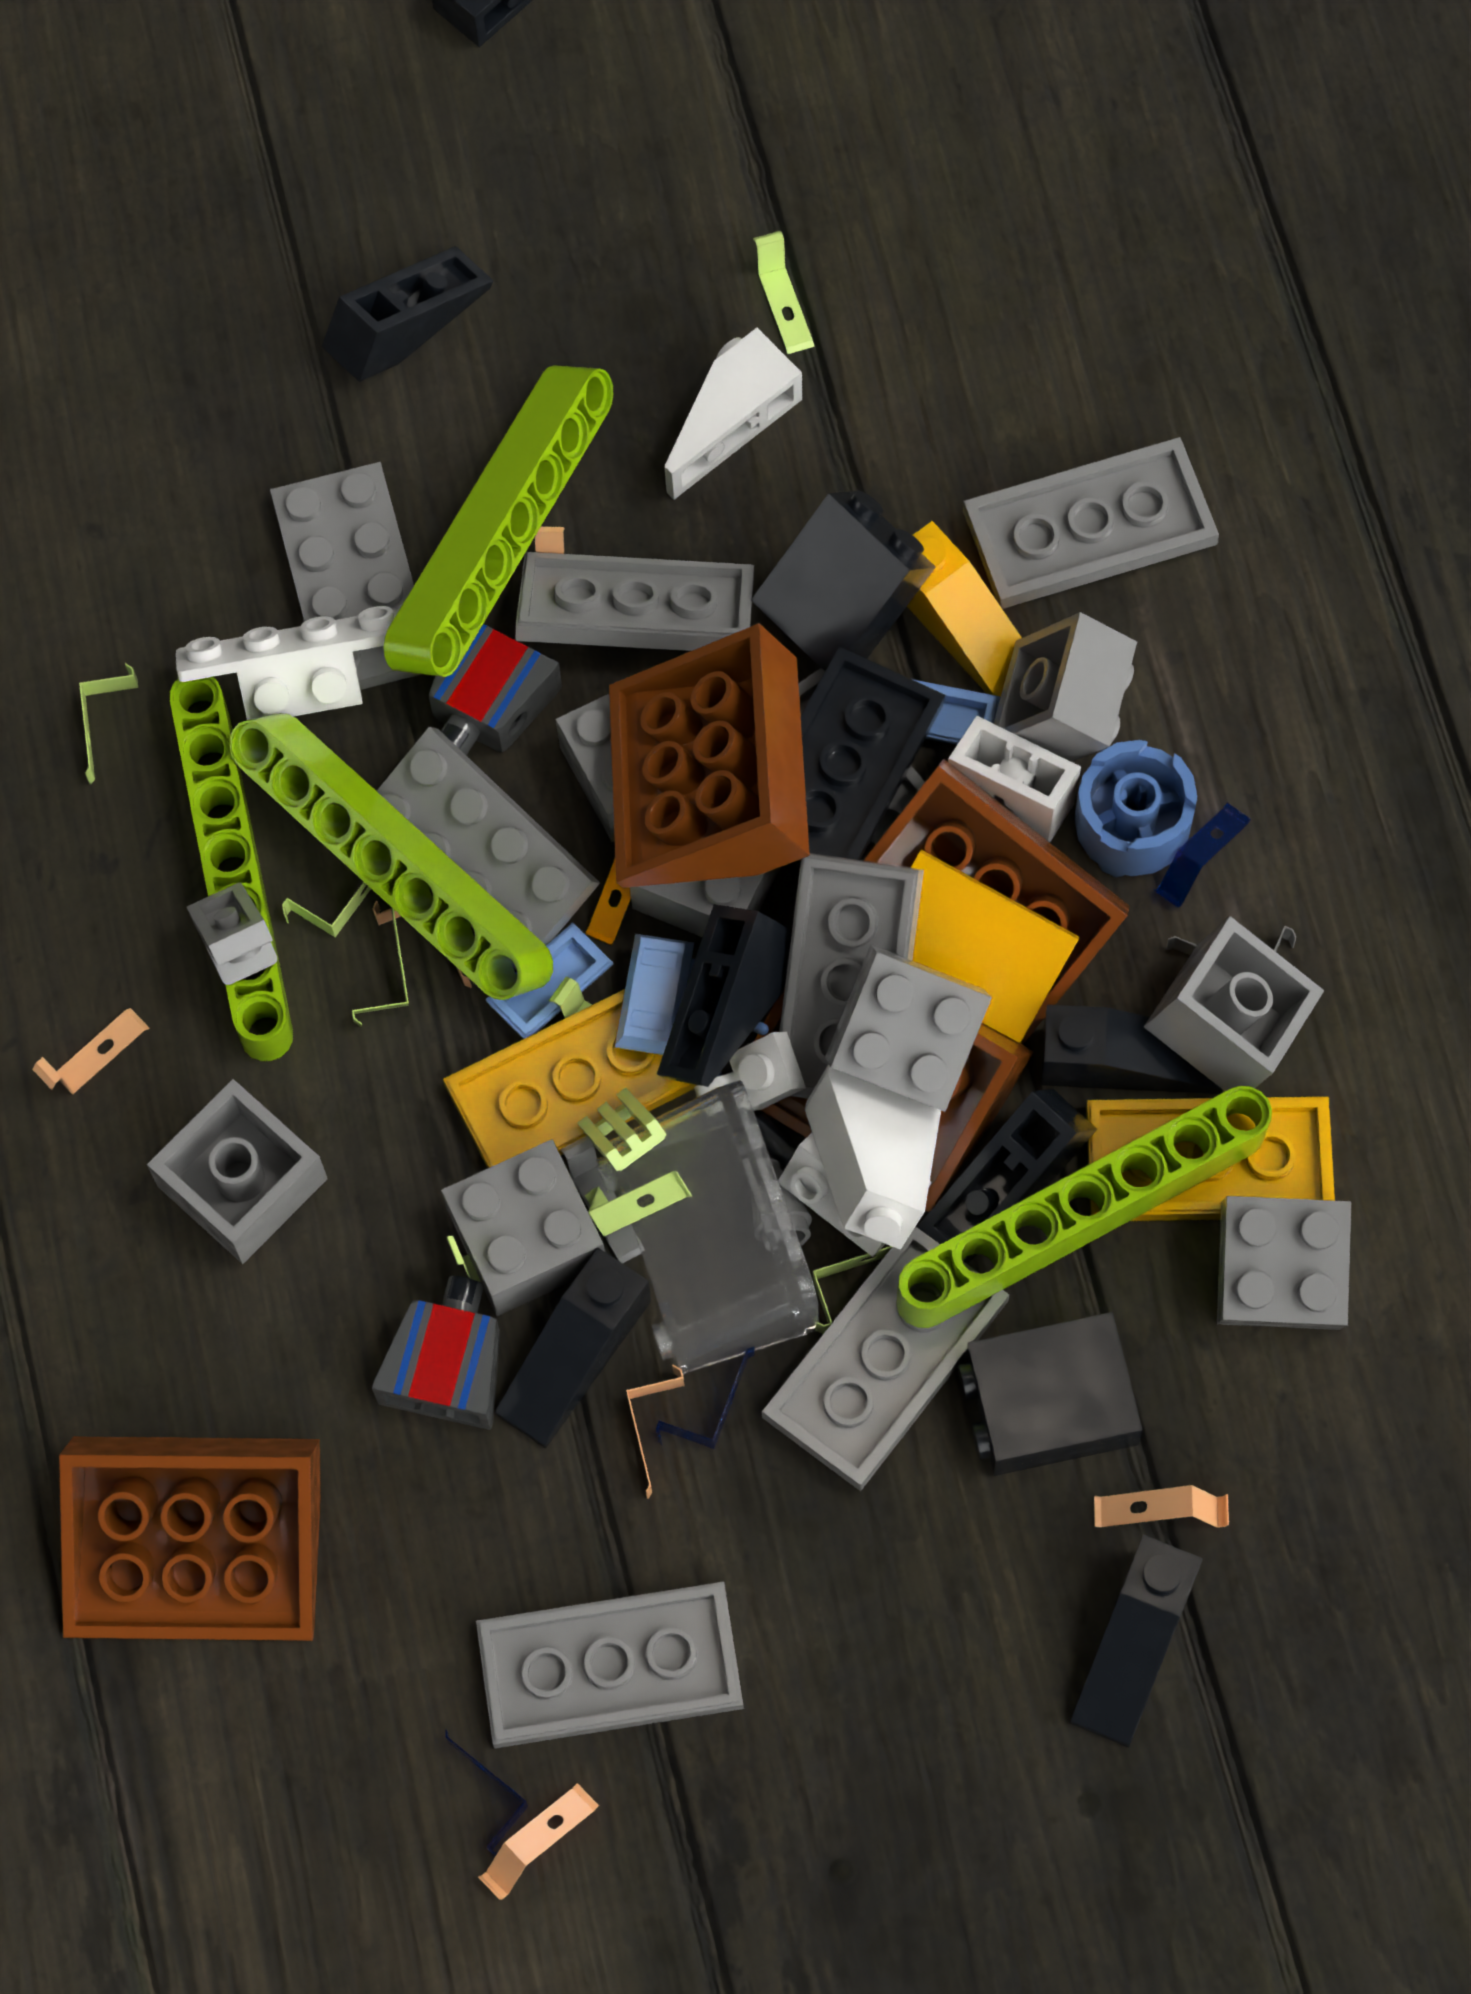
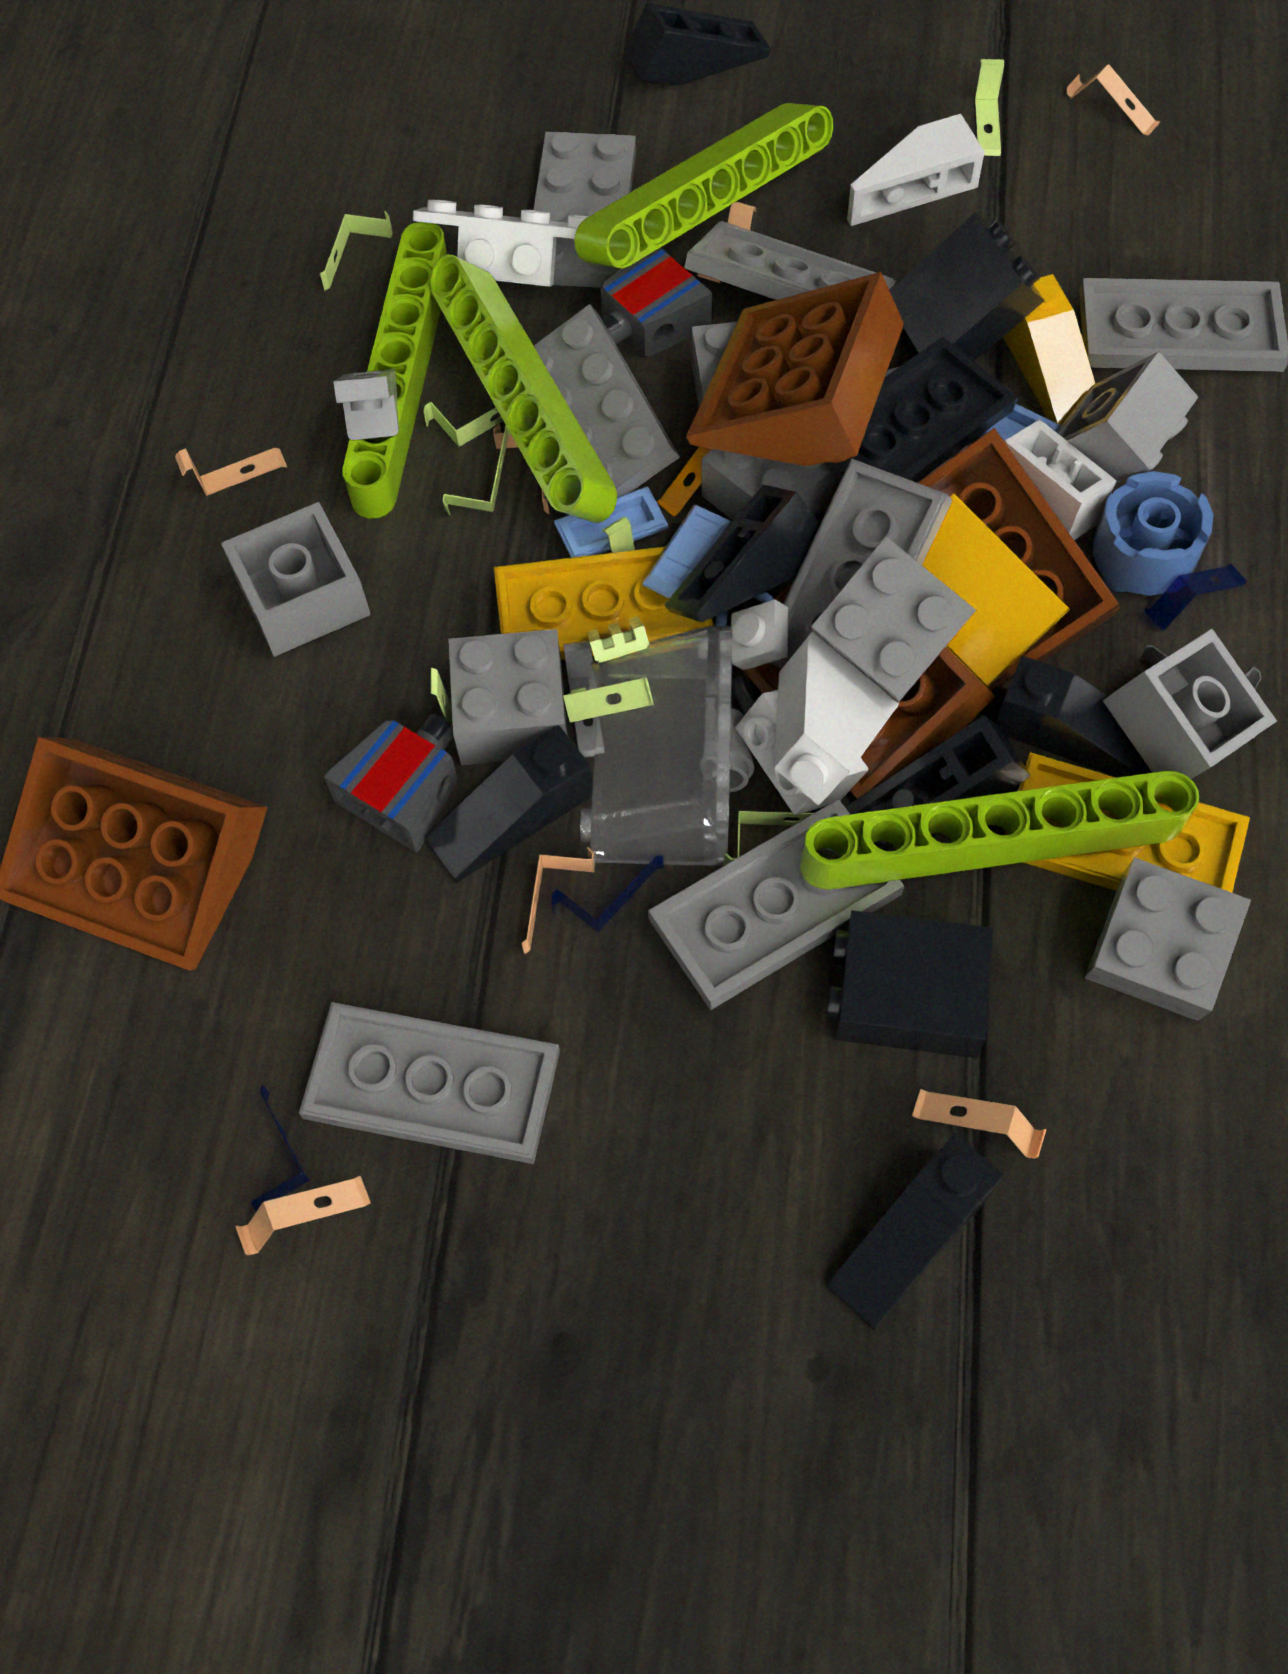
camera: 20 degrees right, 5 degrees down
none -> light nougat piece [1067,64,1160,136]

